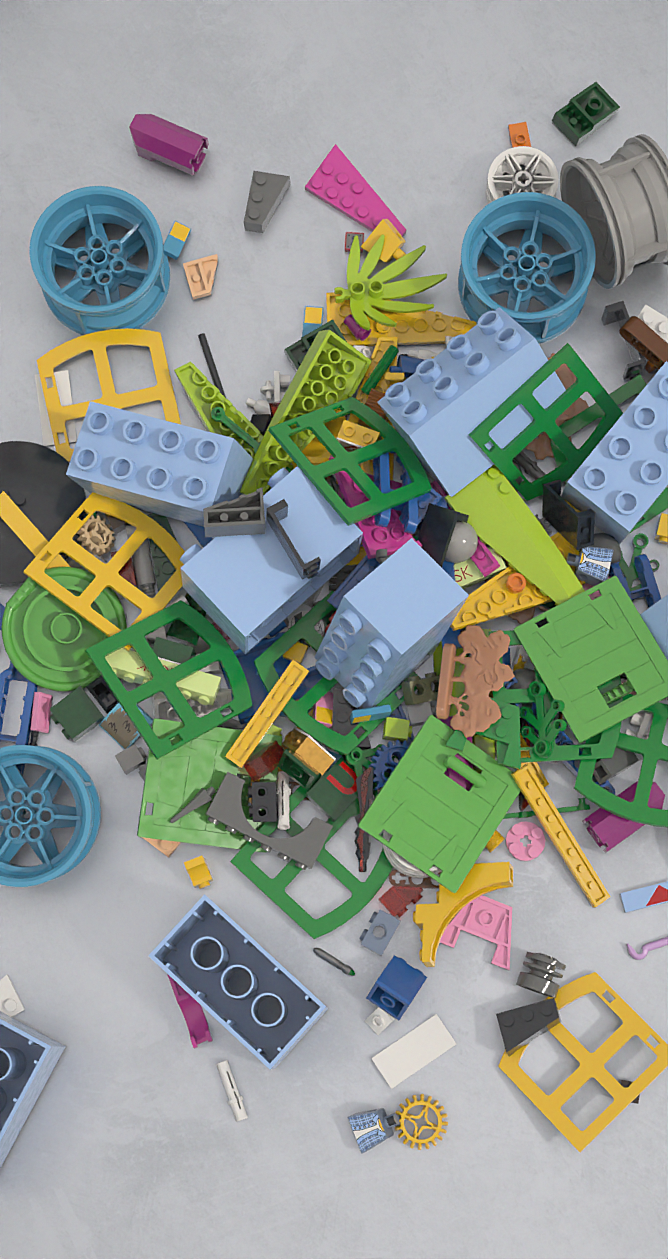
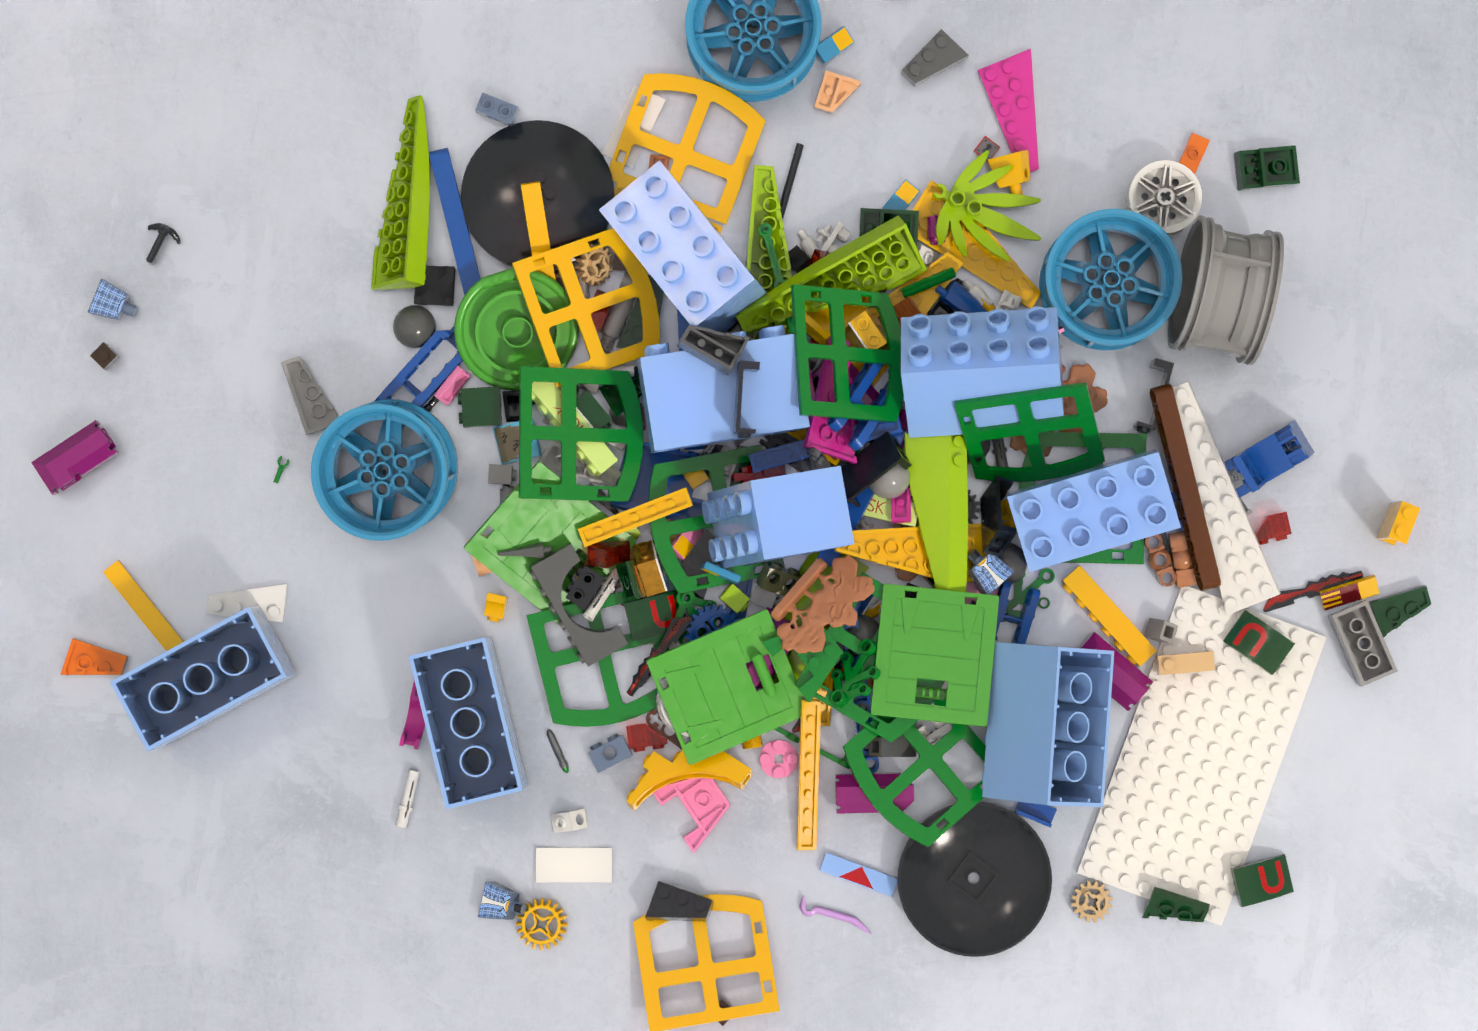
camera: 25 degrees right, 10 degrees up
blue slope [366,955,427,1021] -> none
yellow tile [385,373,406,385] -> none
orange tile [506,573,526,593] -> none
dark grey wheel [516,952,566,998] -> none

